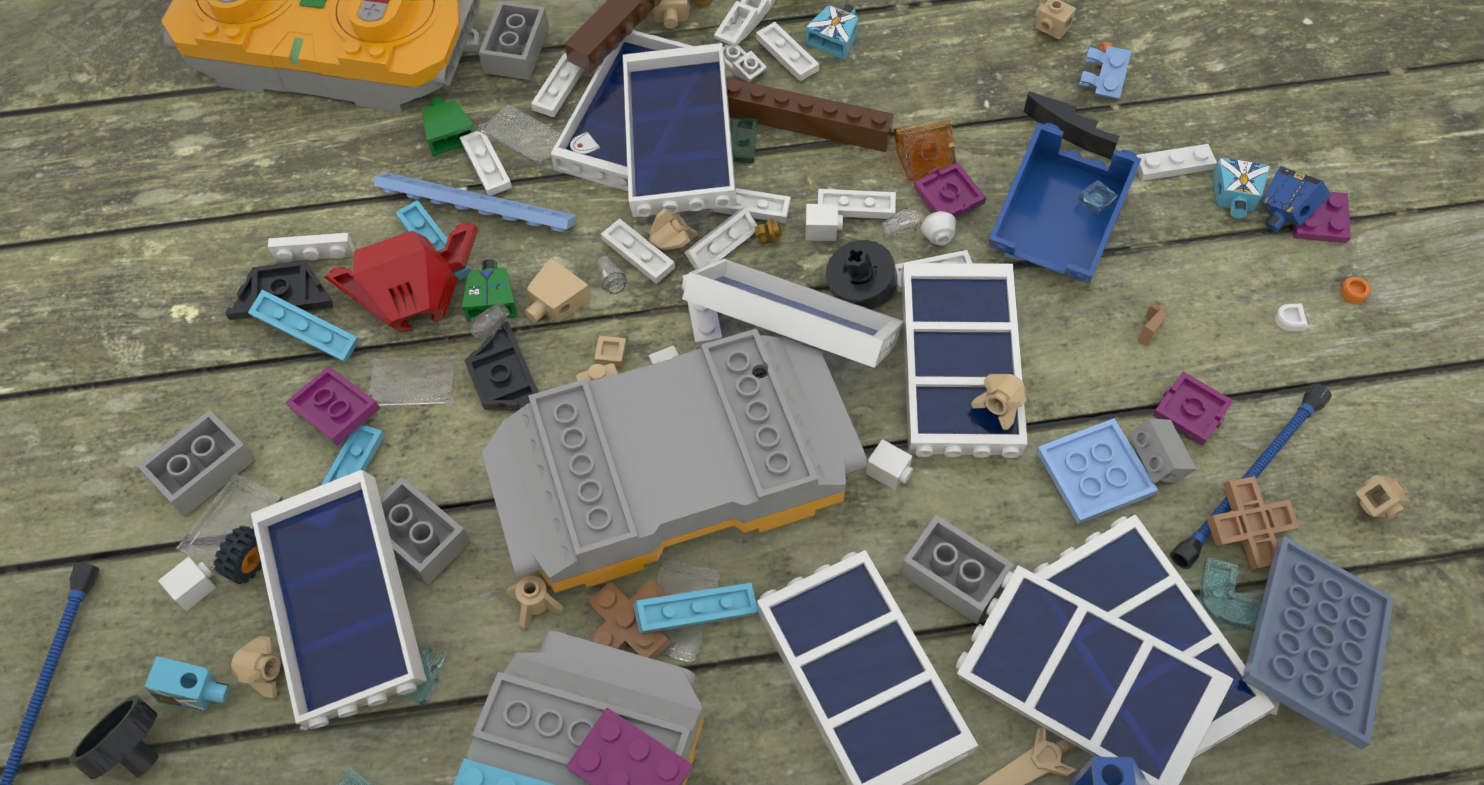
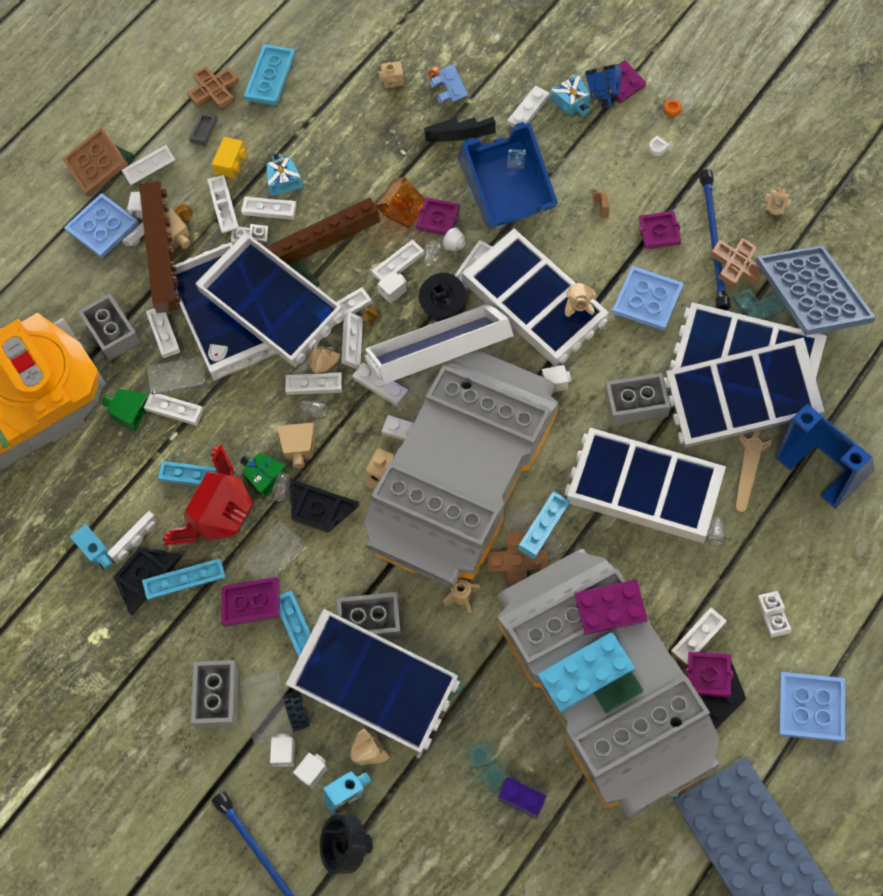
camera: 40 degrees left, 5 degrees up
light blue plate [374,172,576,232] -> none
tan plate [594,336,627,367] -> none
light grey hinge [1129,419,1196,484] -> none
none -> medium azure torso [70,524,113,570]
none -> white brick [293,753,328,789]

